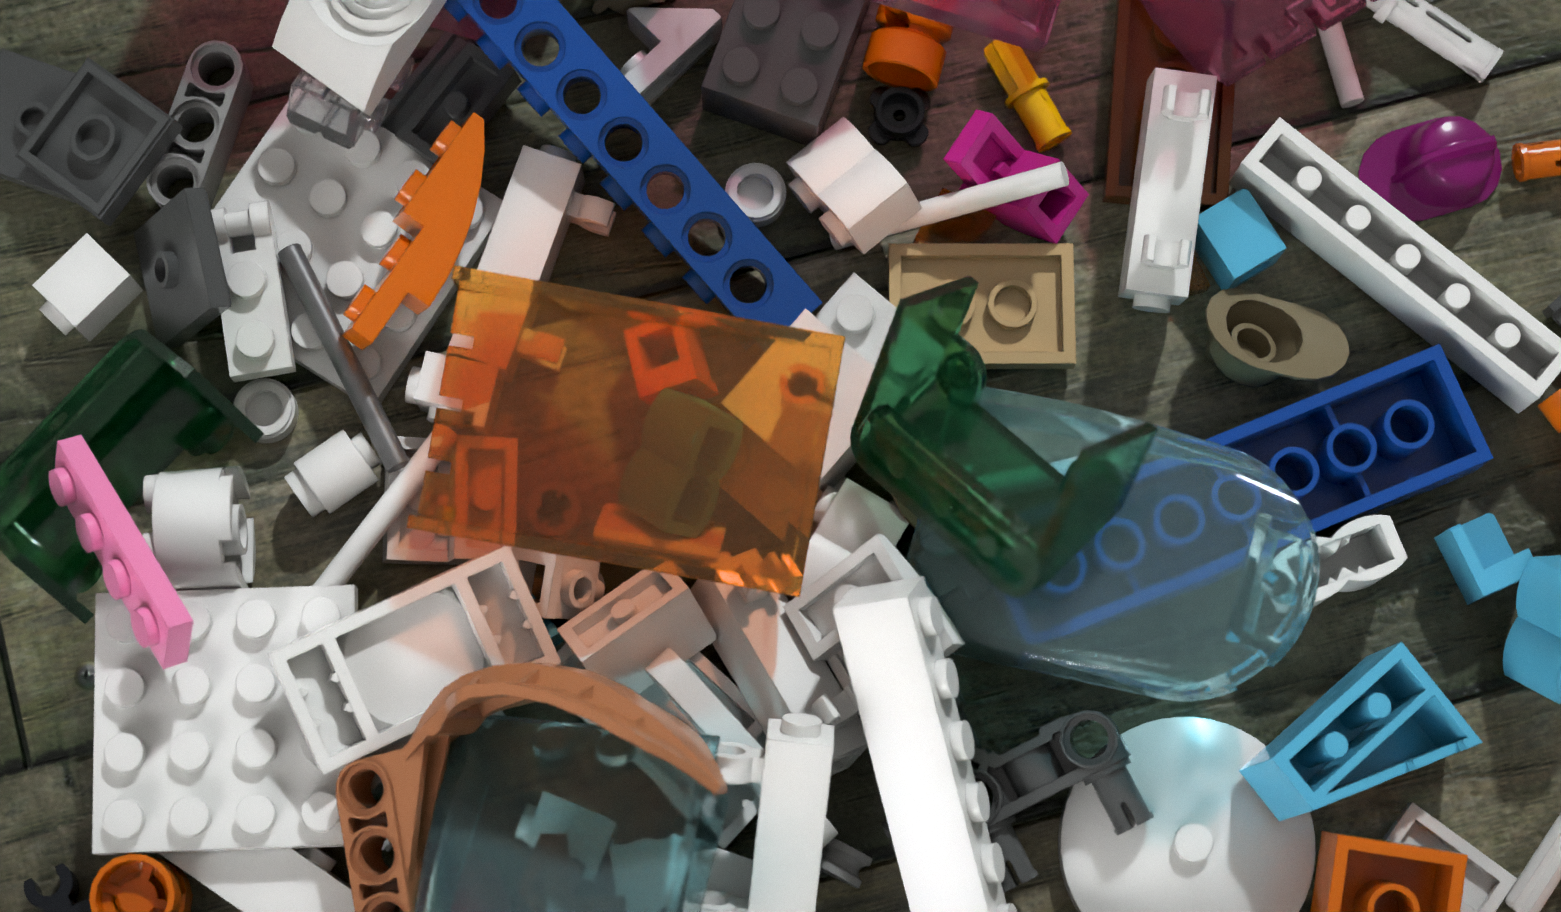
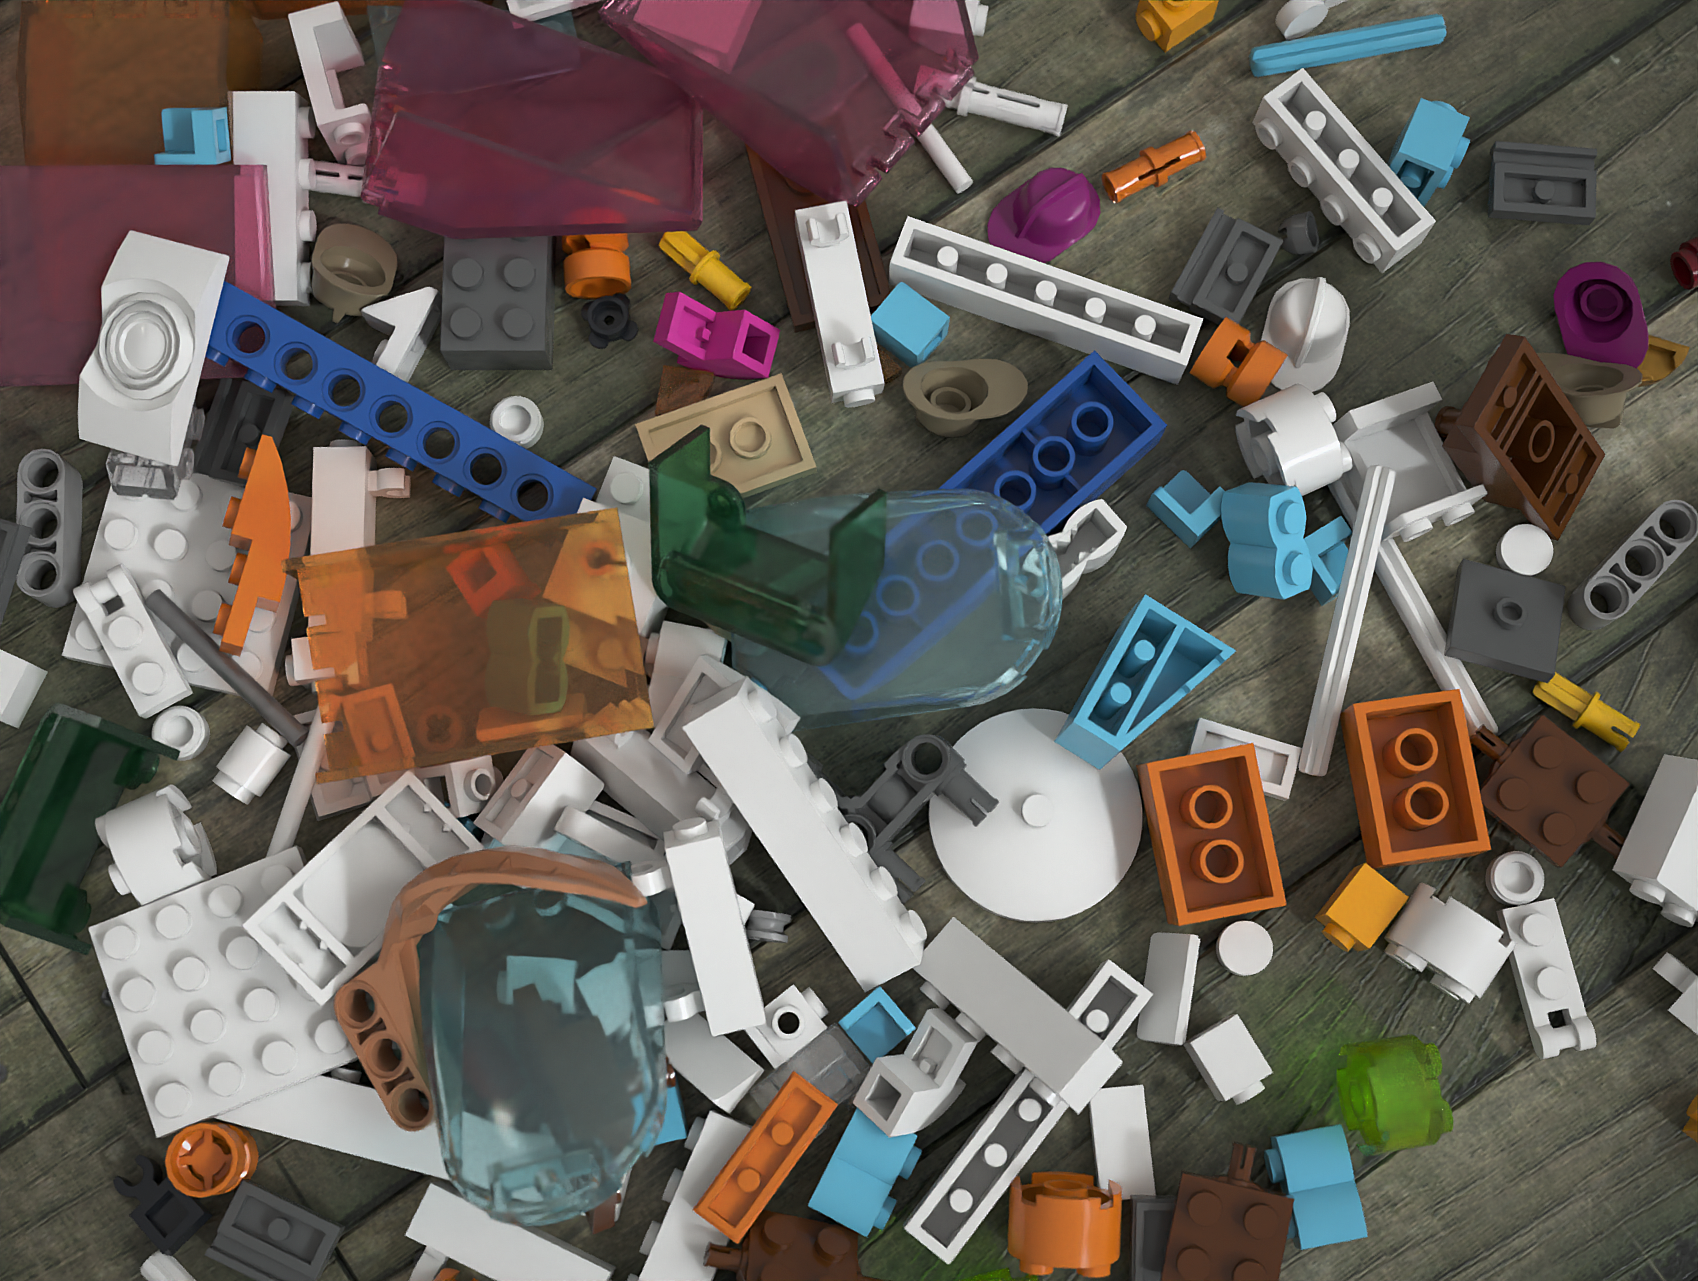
camera: 15 degrees left, 0 degrees up
bright pink plate [48,435,193,669] -> none
dark grey plate [134,187,232,349] -> none
white brick [786,117,922,254] -> none
white bar [829,161,1069,250] -> none

